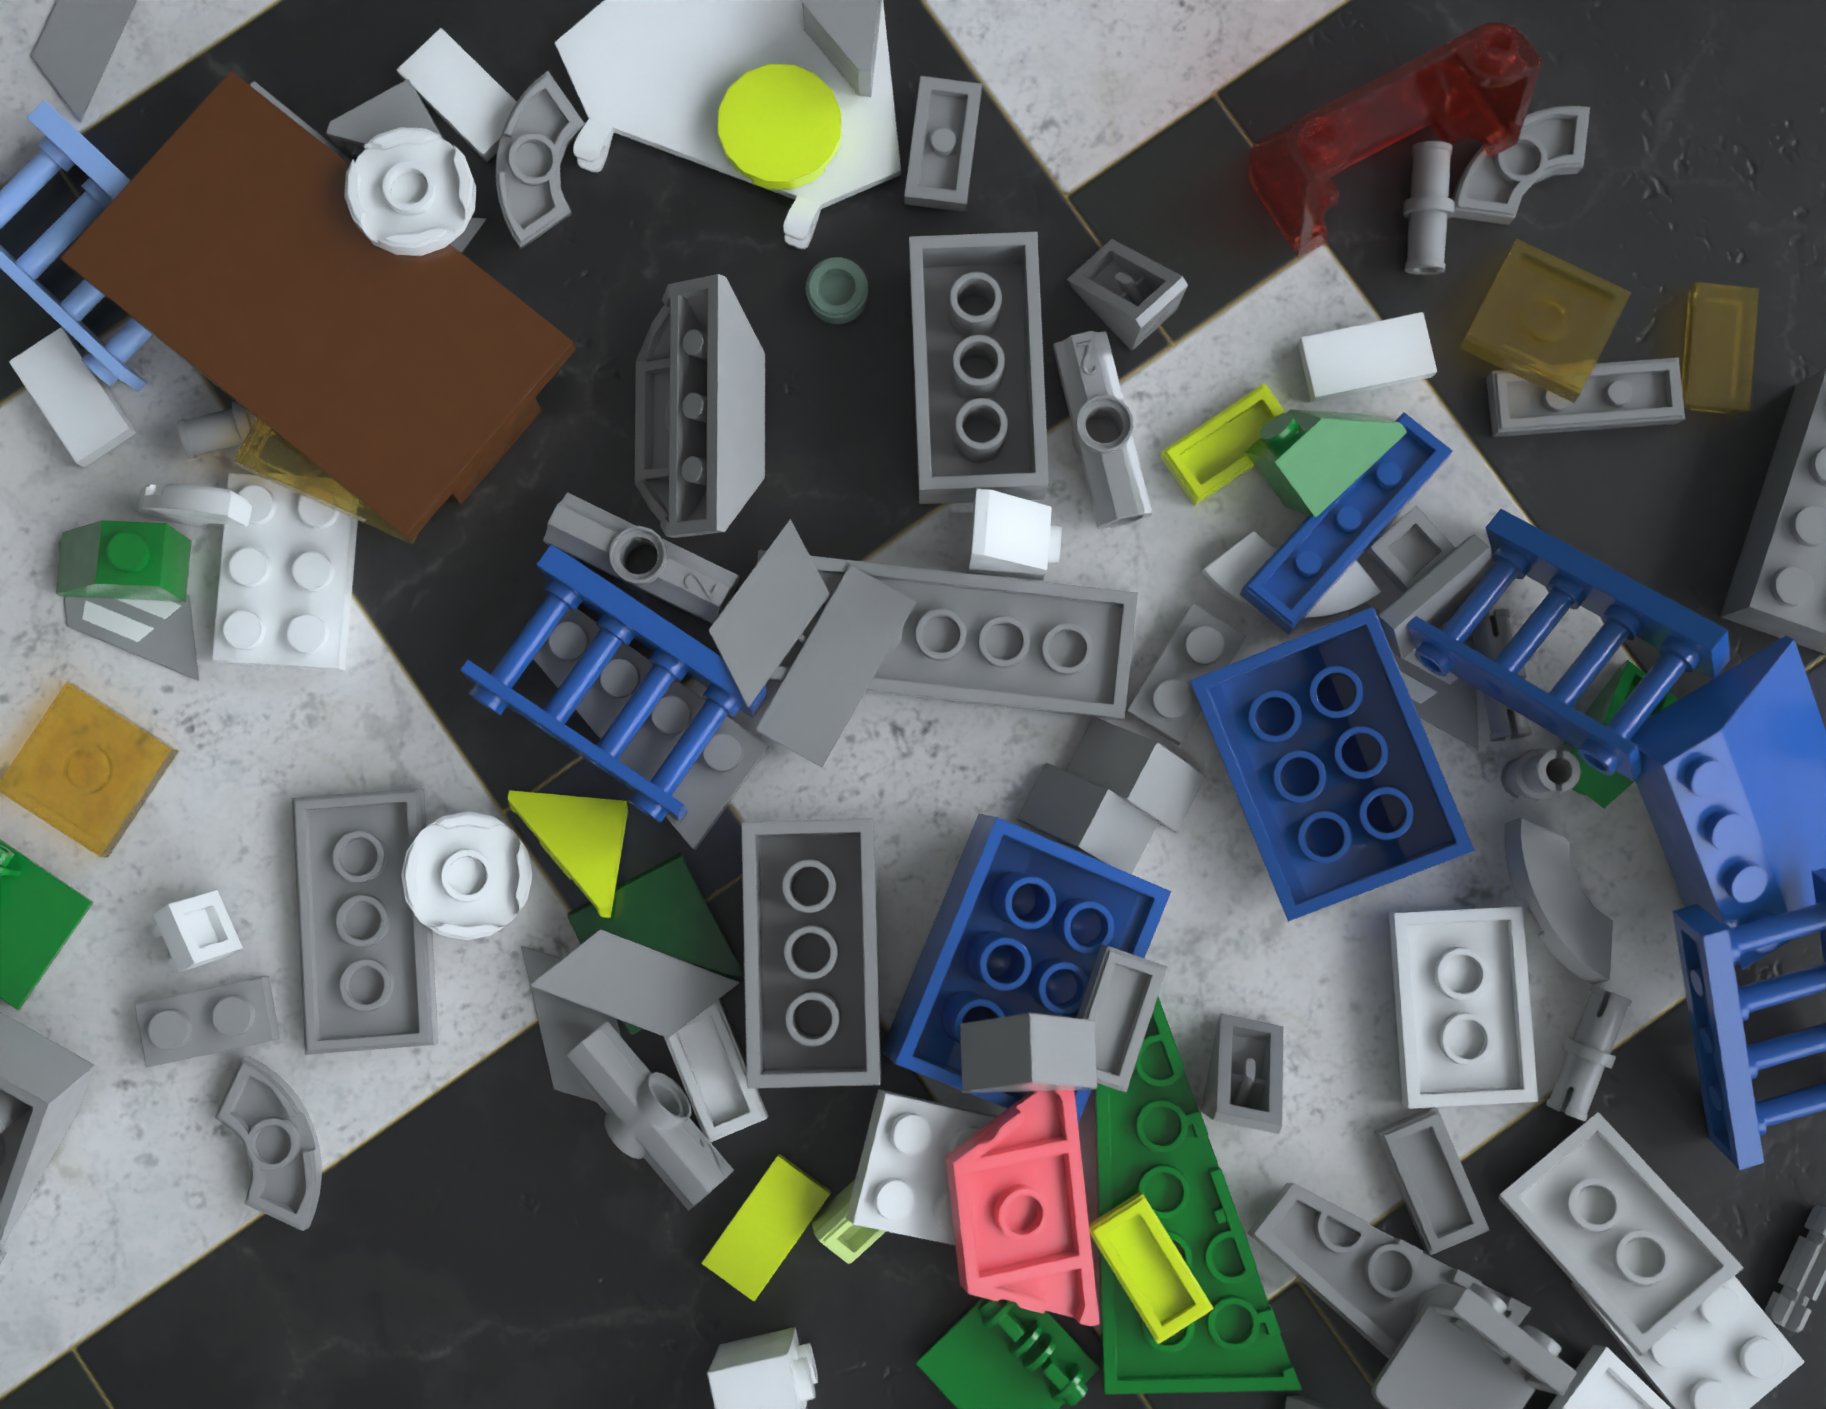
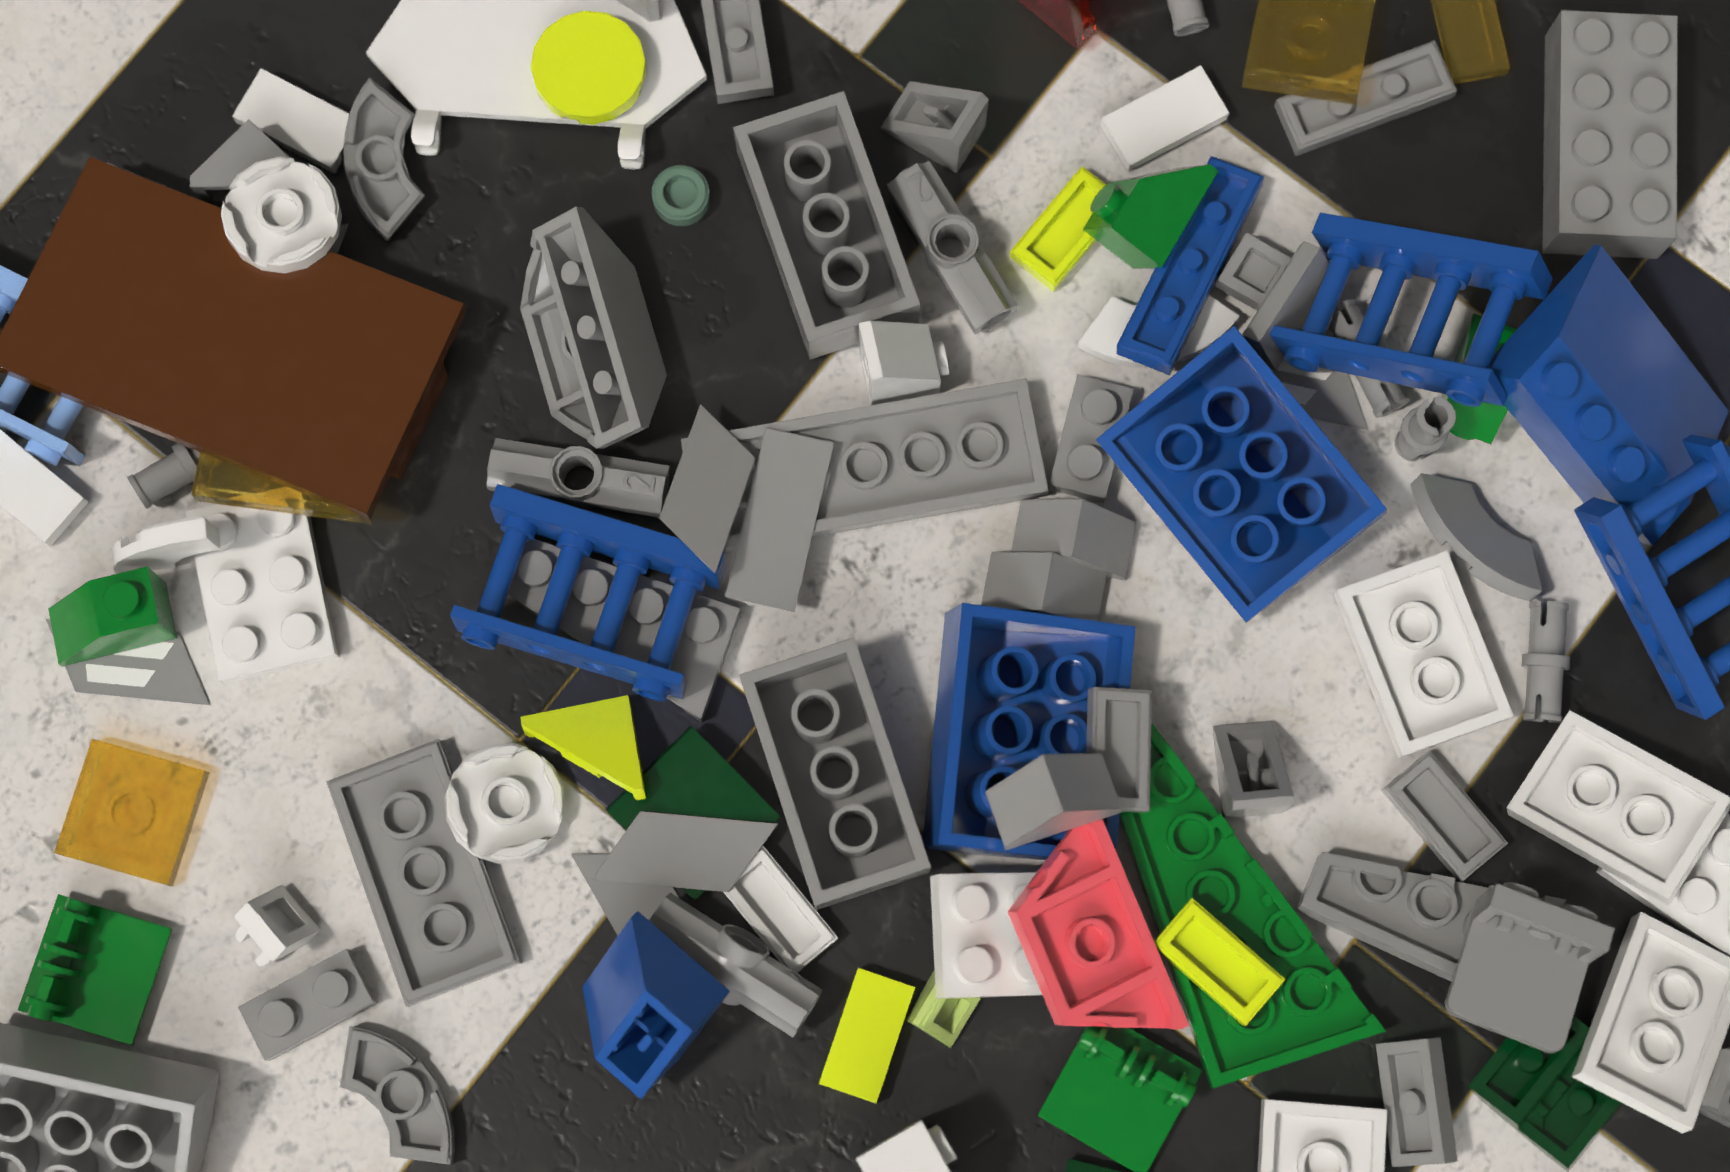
camera: 15 degrees left, 5 degrees down
none -> blue slope [582,911,730,1099]

